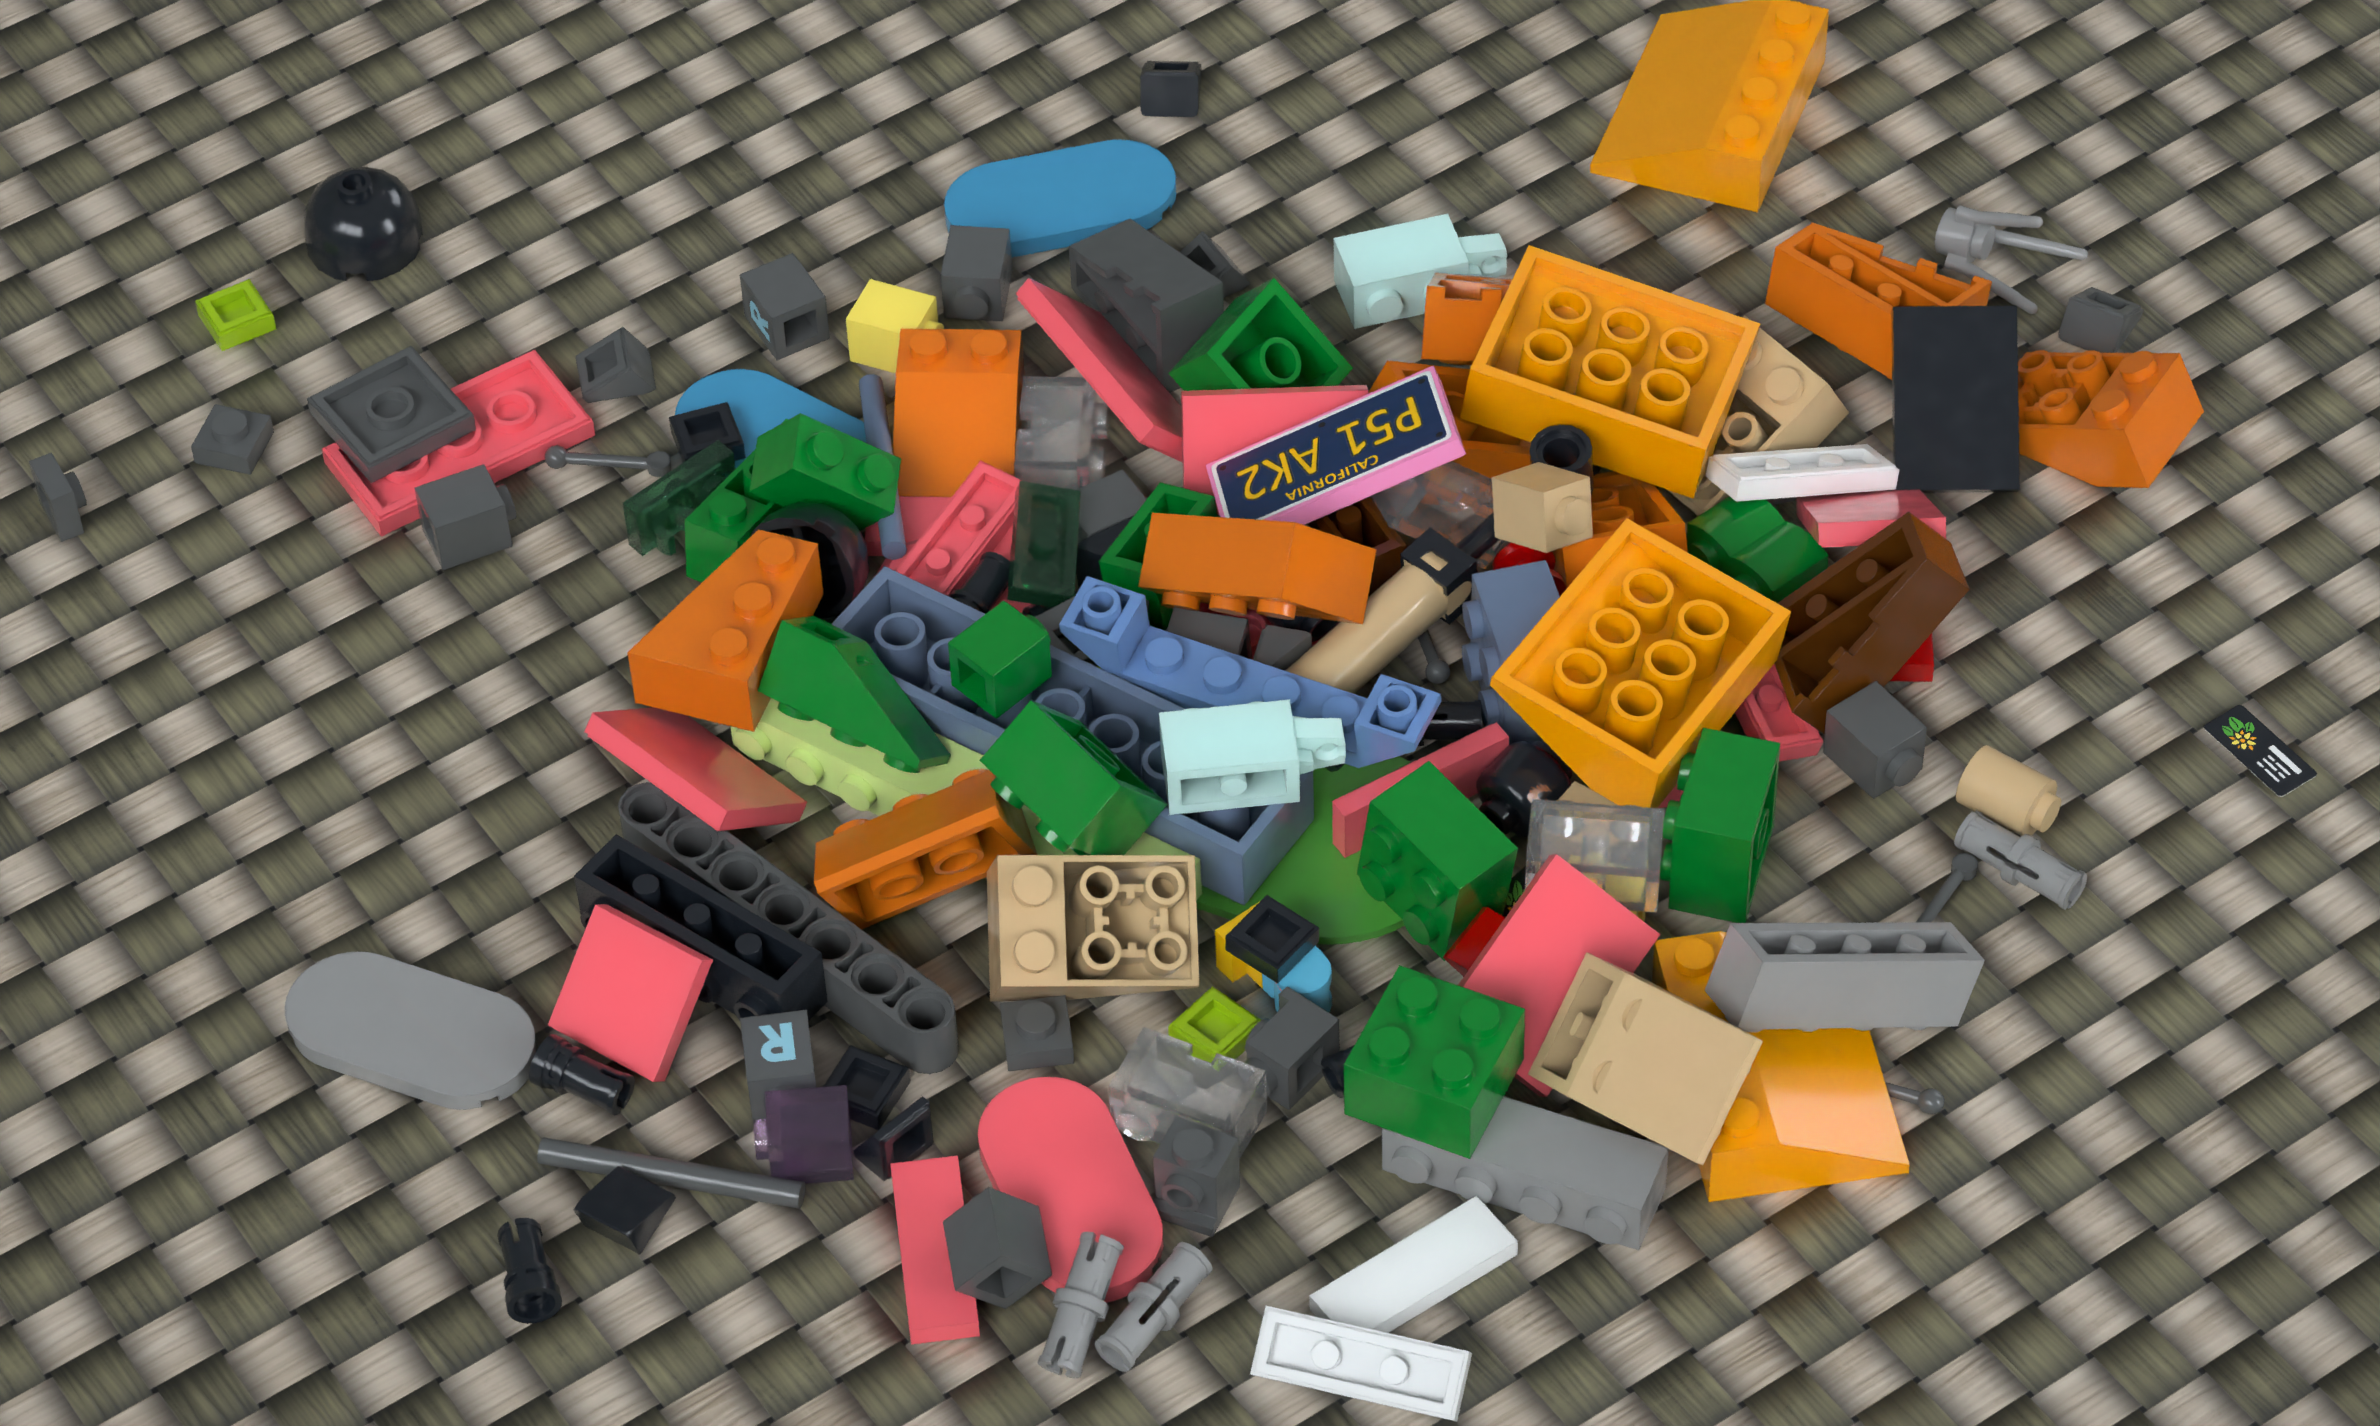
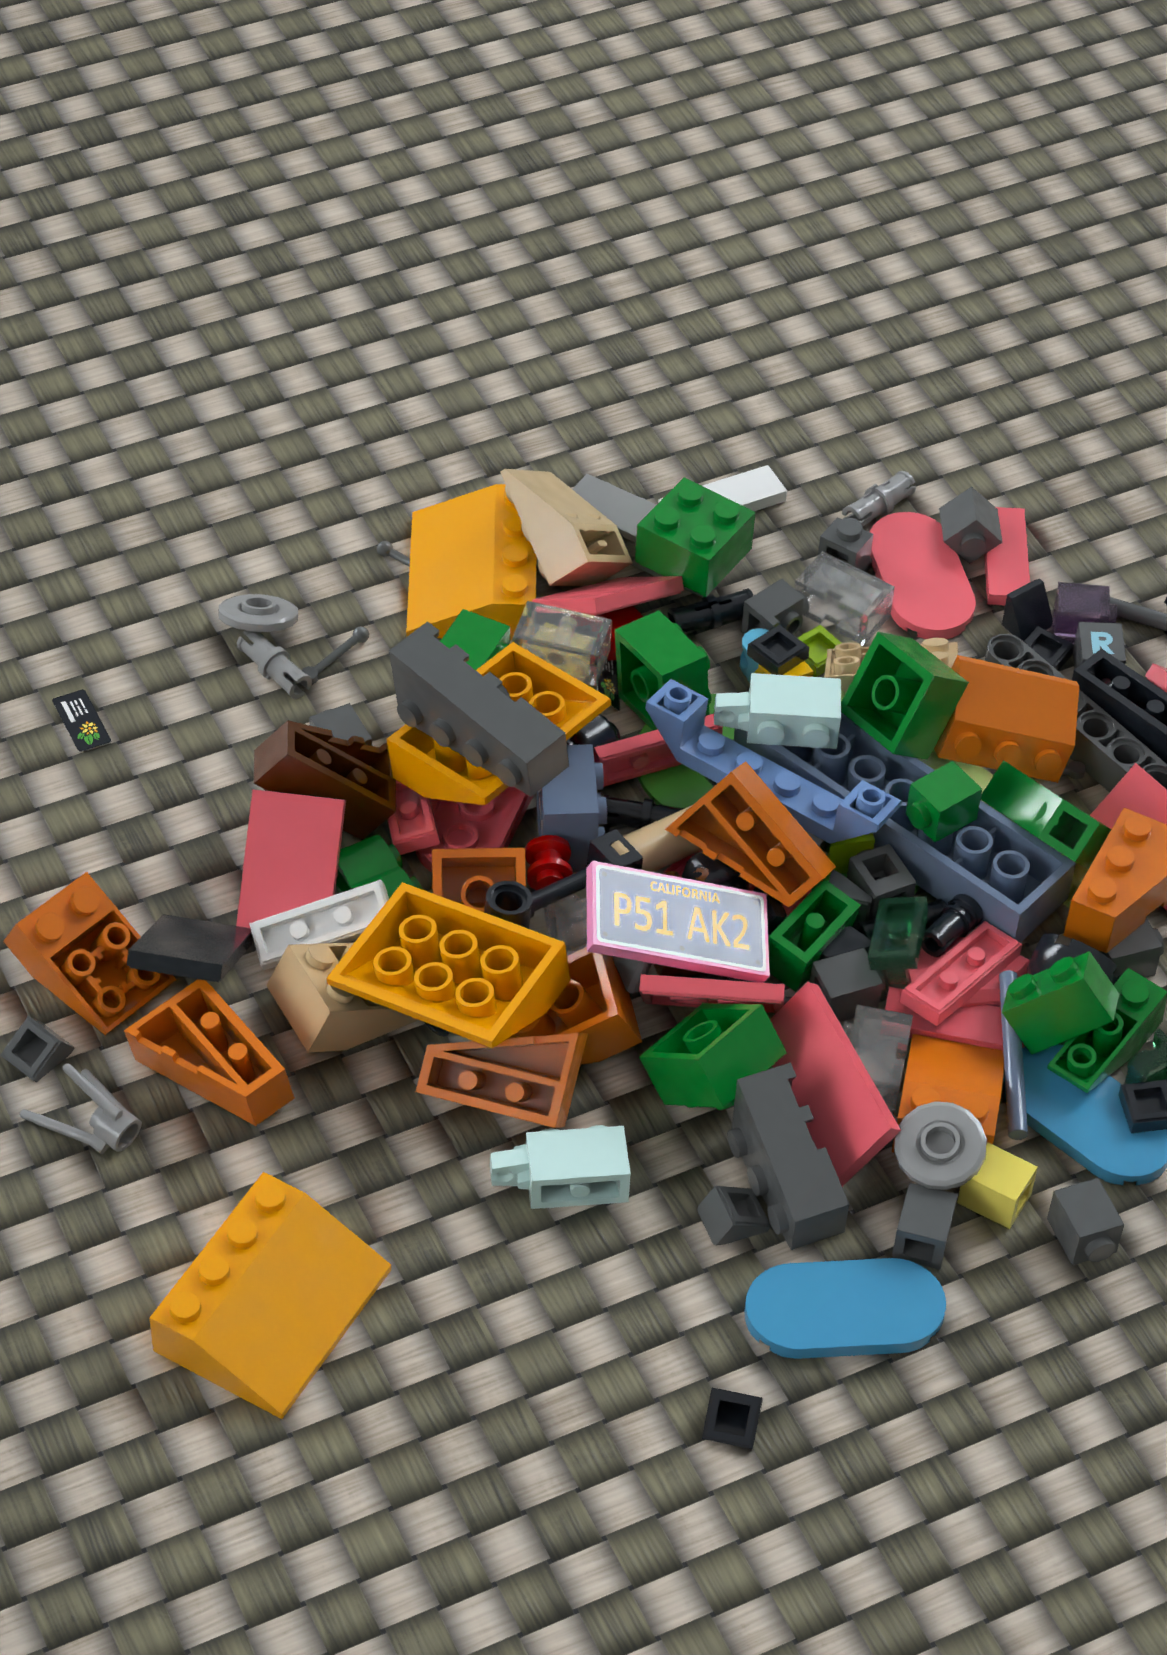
camera: 175 degrees left, 0 degrees up
light grey pin [1038,1232,1124,1378] -> none
white tile [1250,1306,1472,1422] -> none
tan brick [1492,462,1593,553] -> none
light grey brick [1705,922,1985,1033] -> none
tan brick [1956,745,2061,836] -> none
none -> light grey wheel [218,594,298,632]
none -> dark grey wedge [389,621,569,797]
none -> light grey wheel [894,1101,987,1190]

